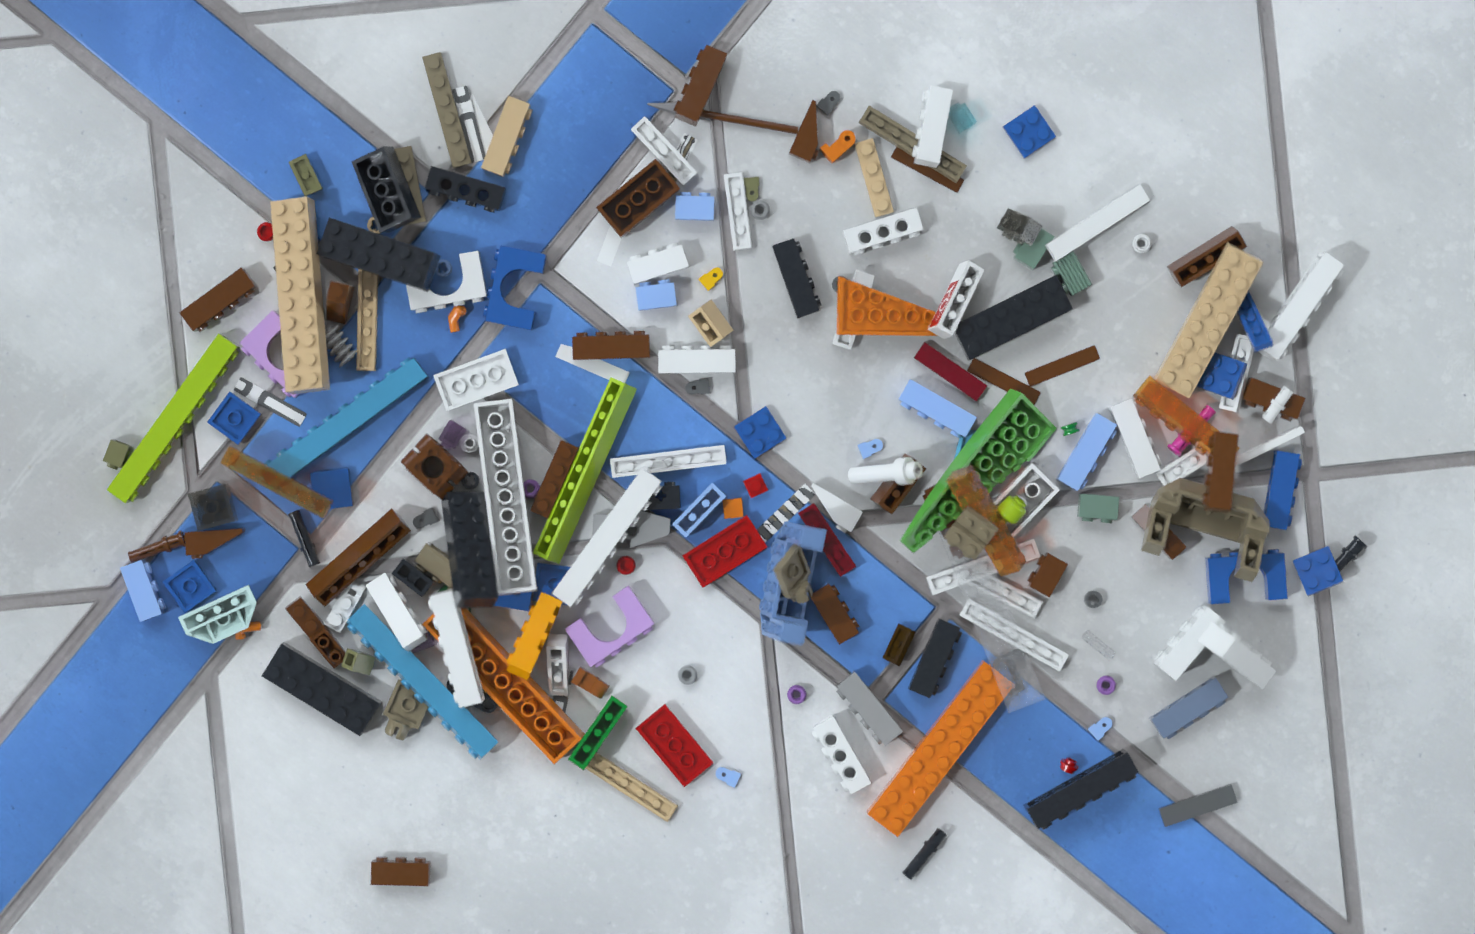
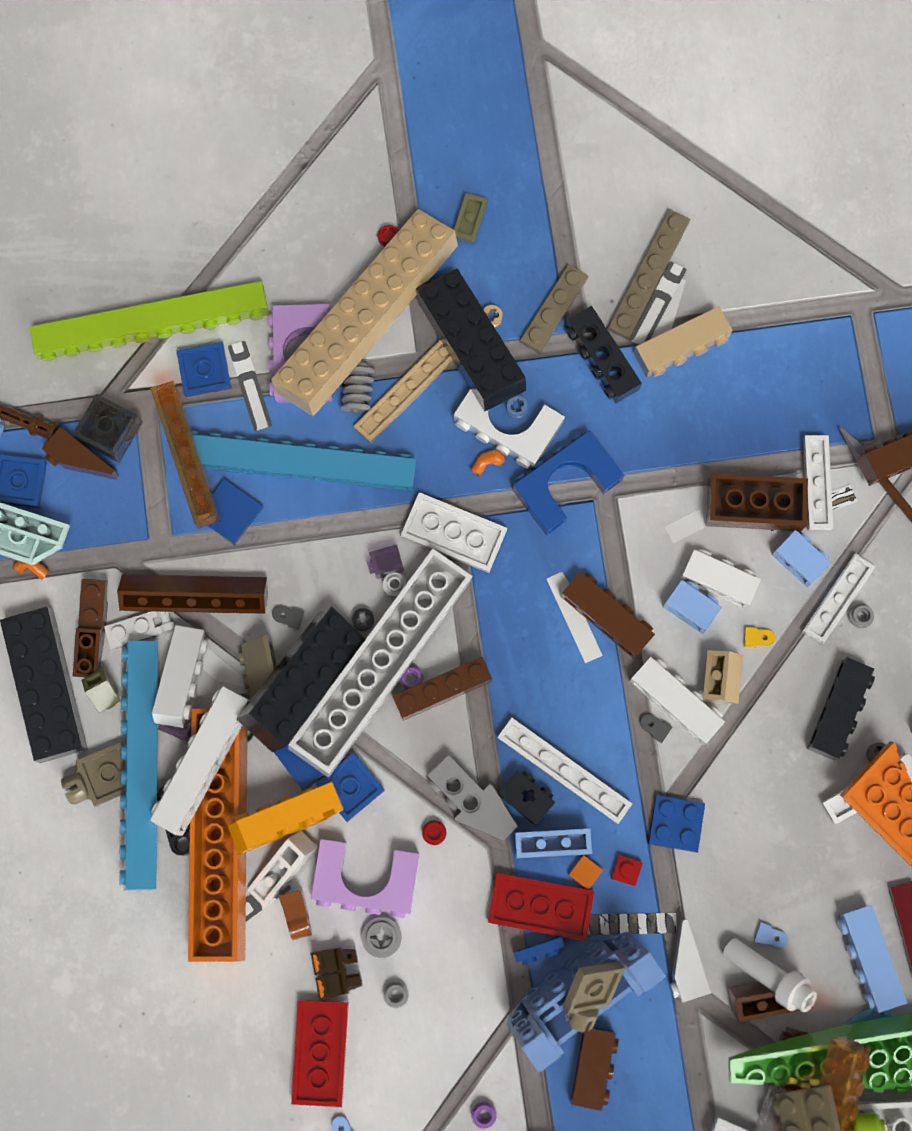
camera: 40 degrees right, 10 degrees down
olive brick [103,439,132,470] -> none
reddish brown brick [179,267,257,332] -> none
black pin [288,510,320,568] -> none
reddish brown slope [326,281,354,324] -> none
black brick [351,146,421,233] -> none
black brick [391,558,435,597] -> none
reddish brown piece [400,433,470,501] -> none
lime brick [533,377,637,564] -> none
white brick [552,468,662,607] -> none
green brick [568,696,628,771] -> none
tan tile [585,752,678,822] -> none
olive piece [743,177,759,202] -> none
dark red plate [798,503,856,577] -> none
none -> dark brown hips [311,947,363,1001]
none -> light grey gear [362,917,402,958]
none -> blue plate [513,937,565,966]

